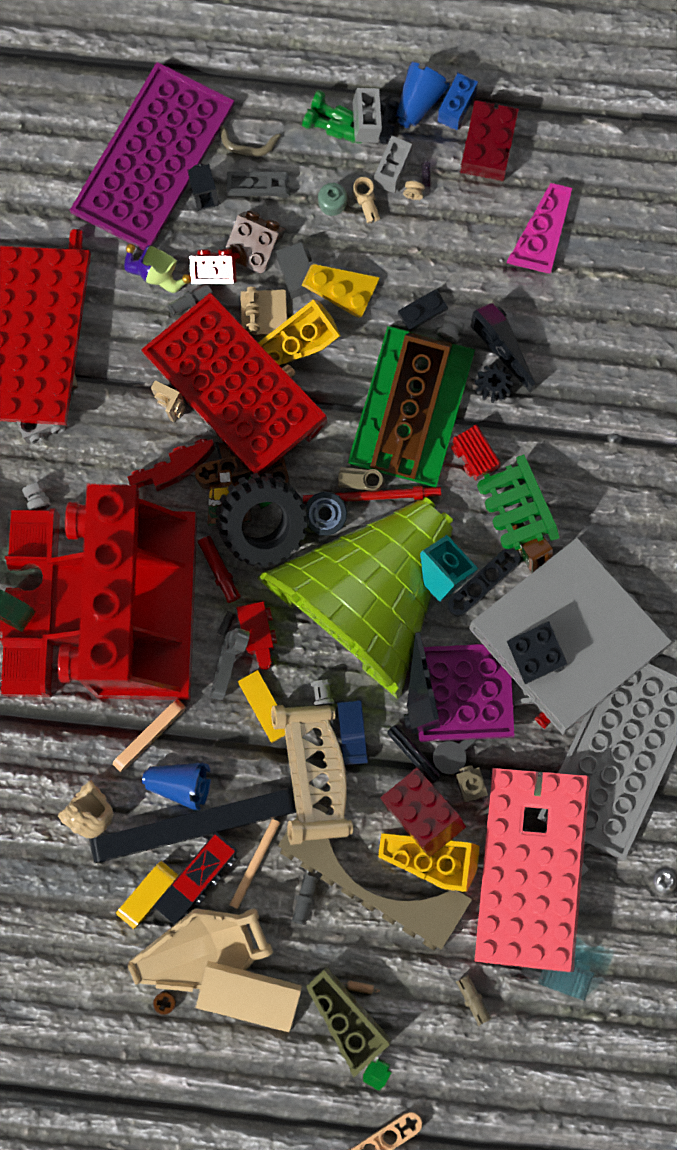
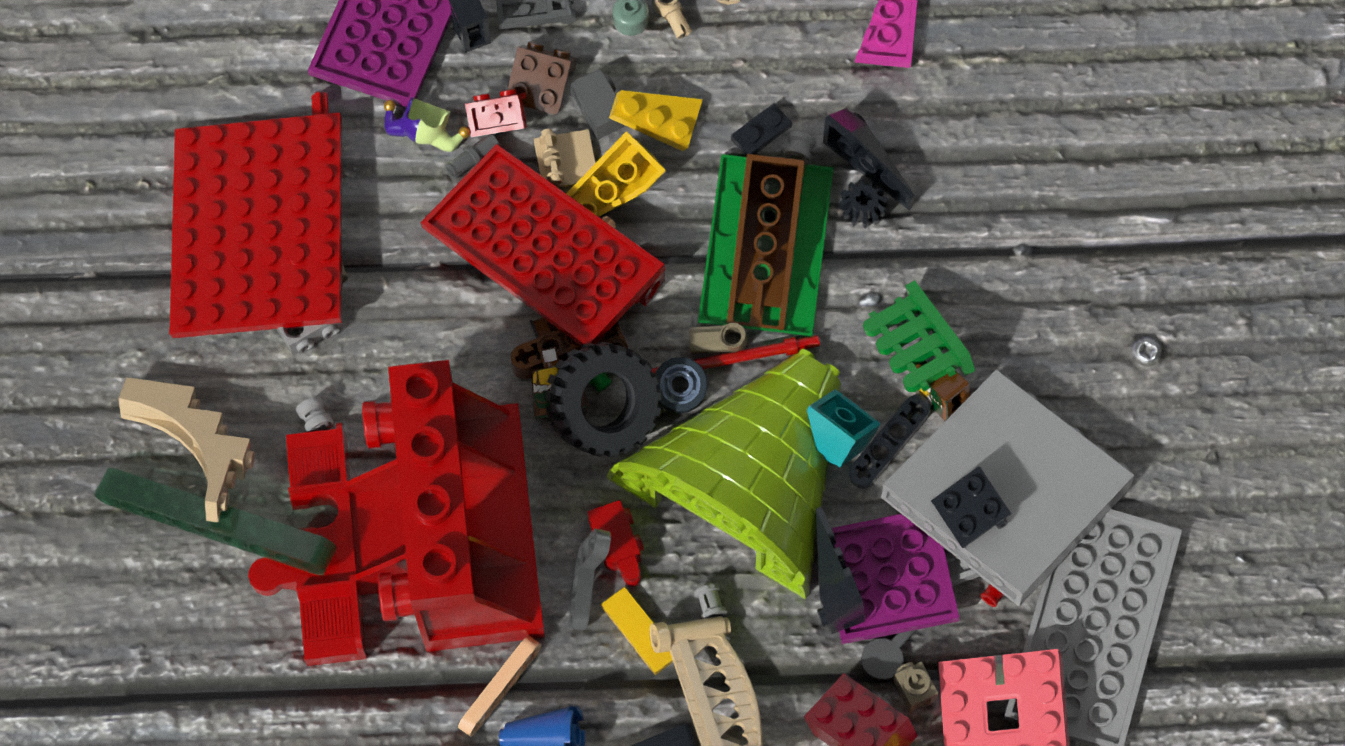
camera: 10 degrees left, 10 degrees down
red slope [127,438,215,491] -> none
tan bracket [151,381,186,422] -> none
red pin [197,535,241,603] -> none
dark grey piece [216,606,237,642] -> none
dark blue piece [338,701,367,765] -> none
black axle [387,725,441,784] -> none
red brick [451,425,501,481] -> none

